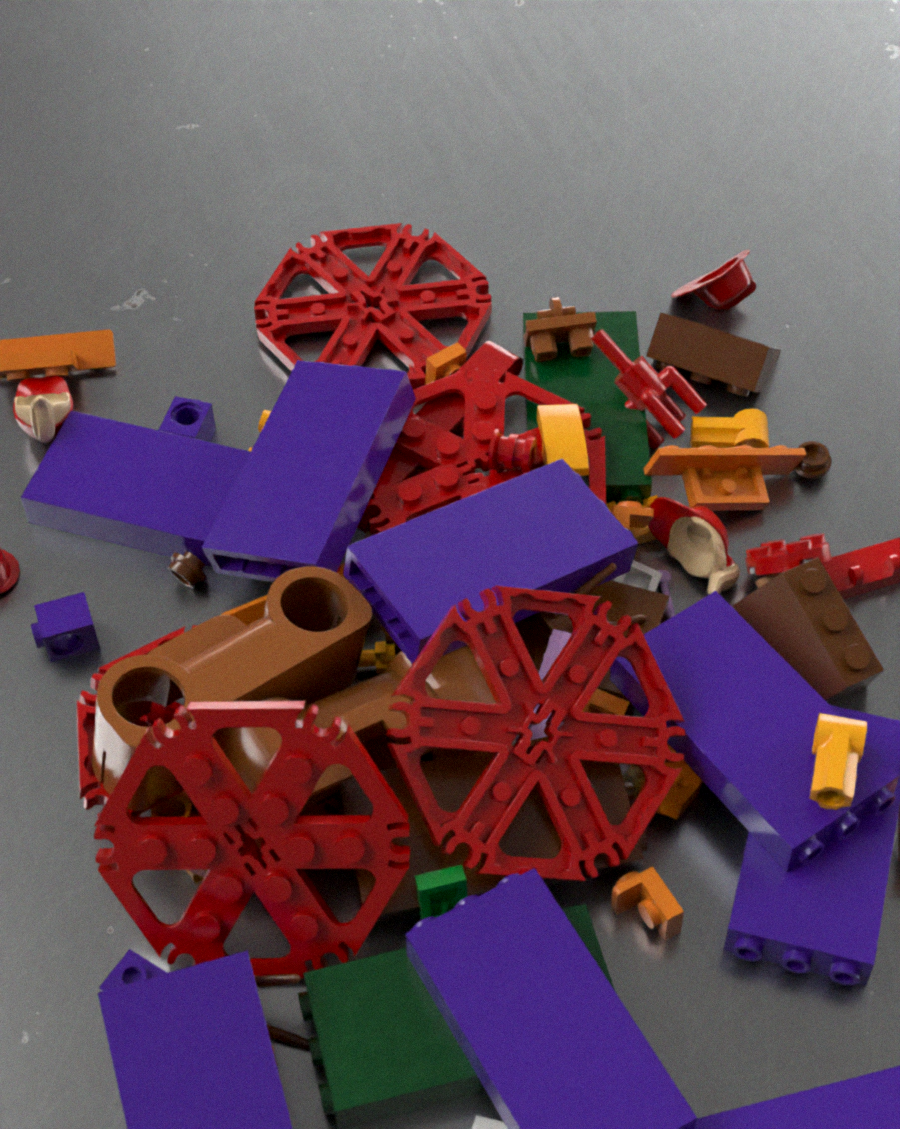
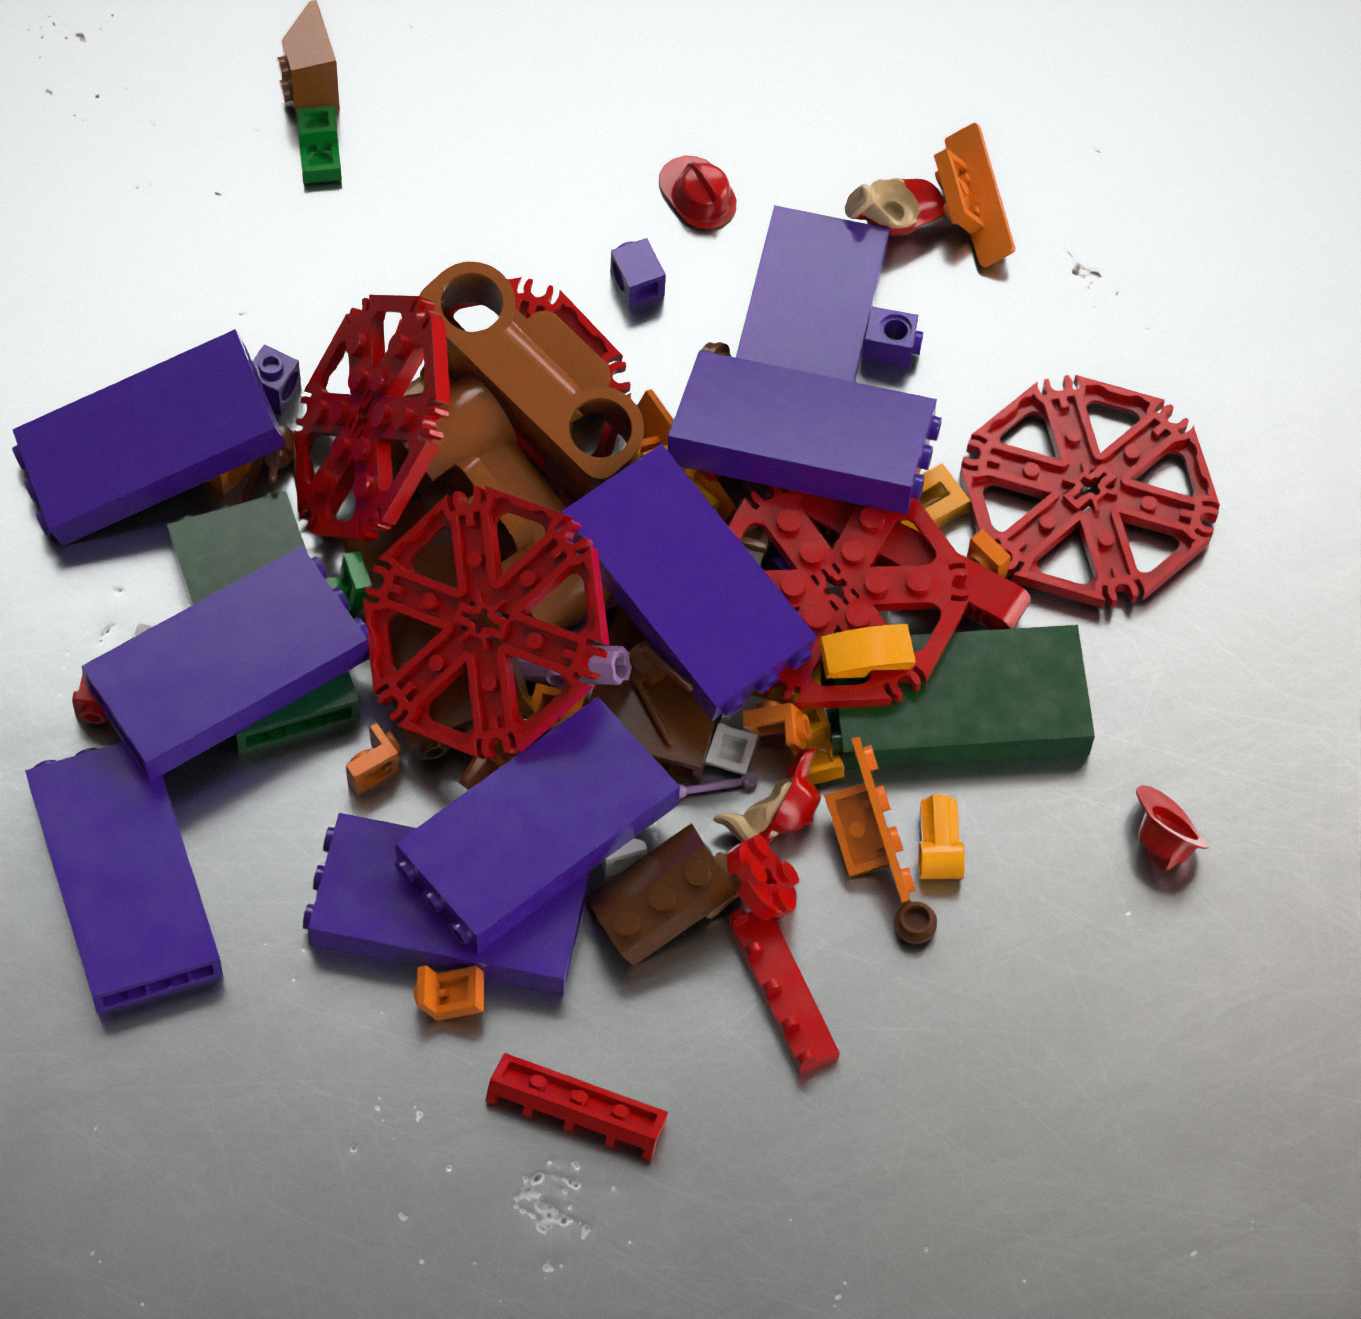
camera: 80 degrees right, 10 degrees up
red bush [488,429,537,473] -> none
dark orange hips [523,297,597,362] -> none
red plant [591,329,707,450] -> none
reddish brown slope [646,312,781,397] -> none
light orange piece [809,713,867,810] -> none

